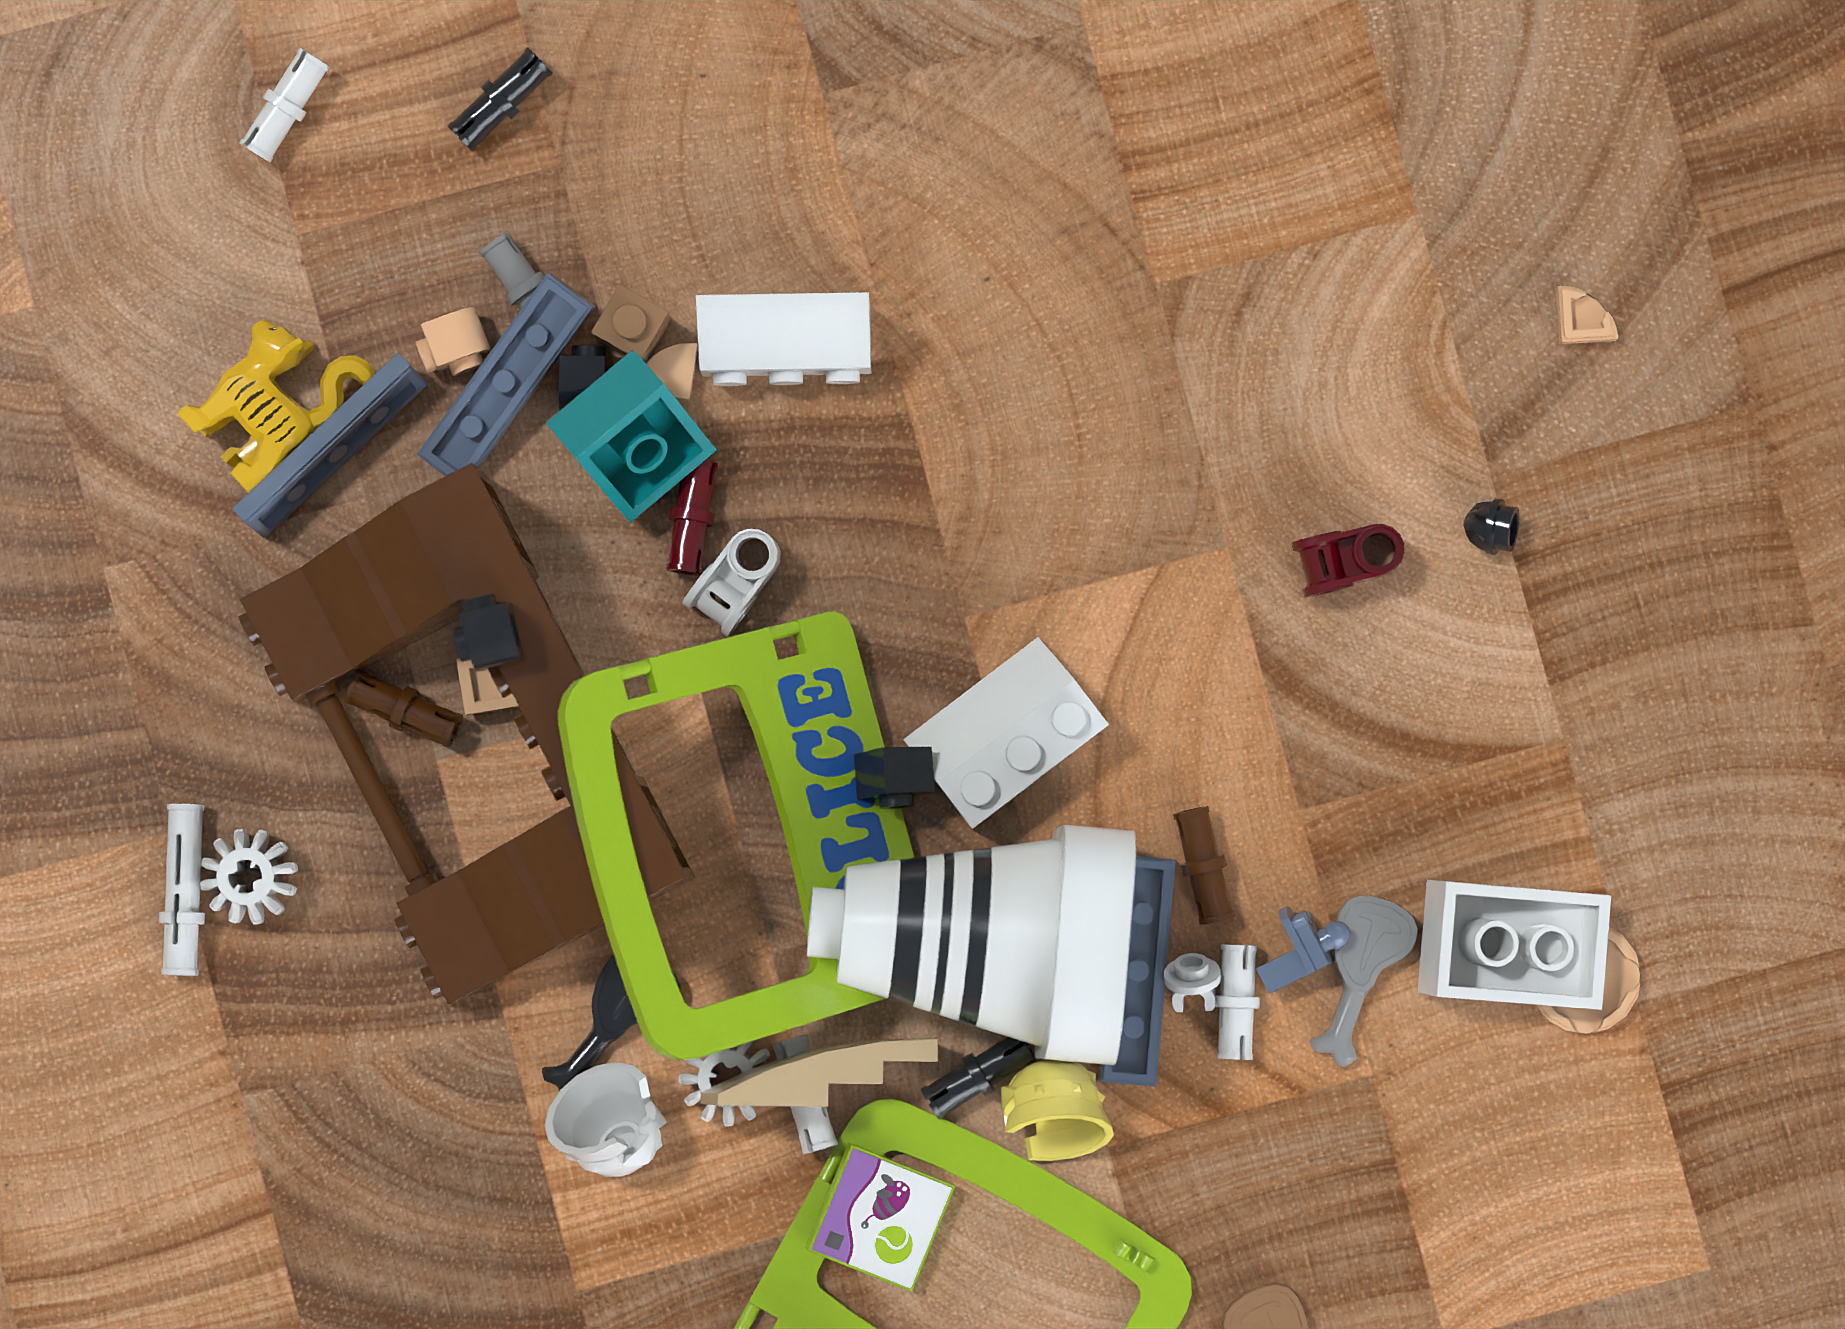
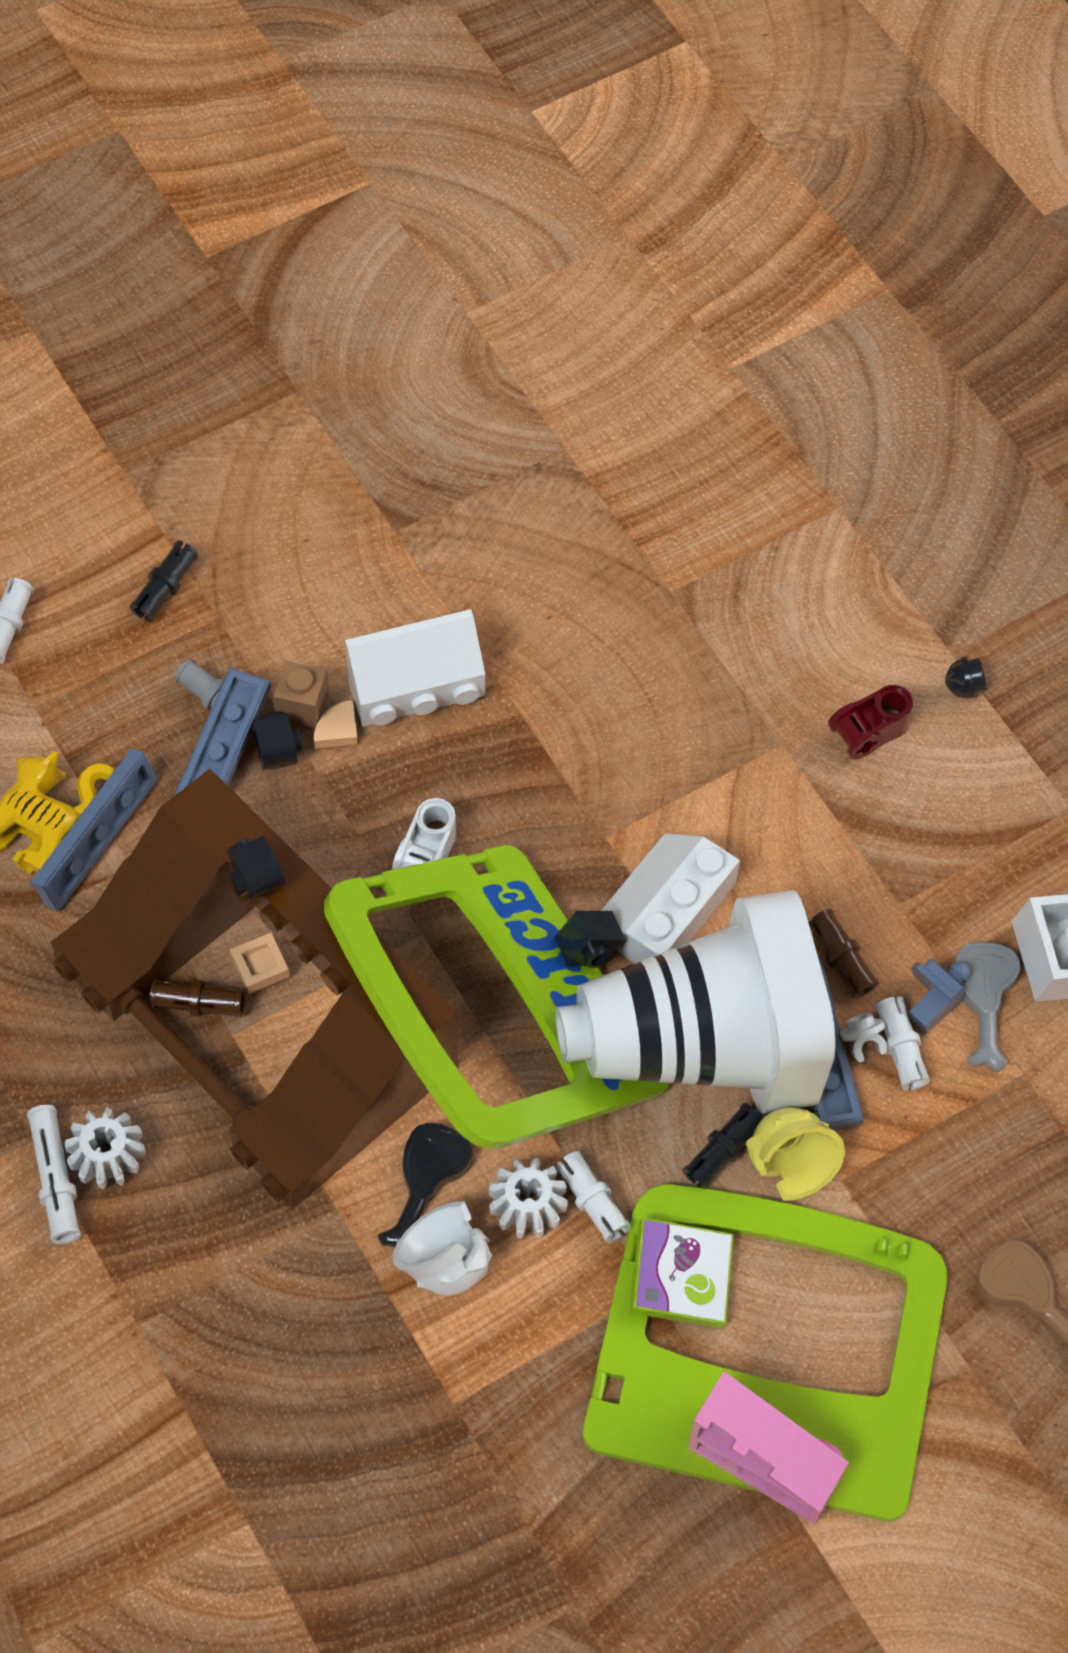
camera: 20 degrees left, 25 degrees down
light nougat plate [415,307,491,376] -> none
teal brick [546,350,717,523] -> none
dark red pin [666,460,718,576] -> none
tan slope [700,1038,938,1107] -> none
light nougat tile [1556,286,1618,344] -> none

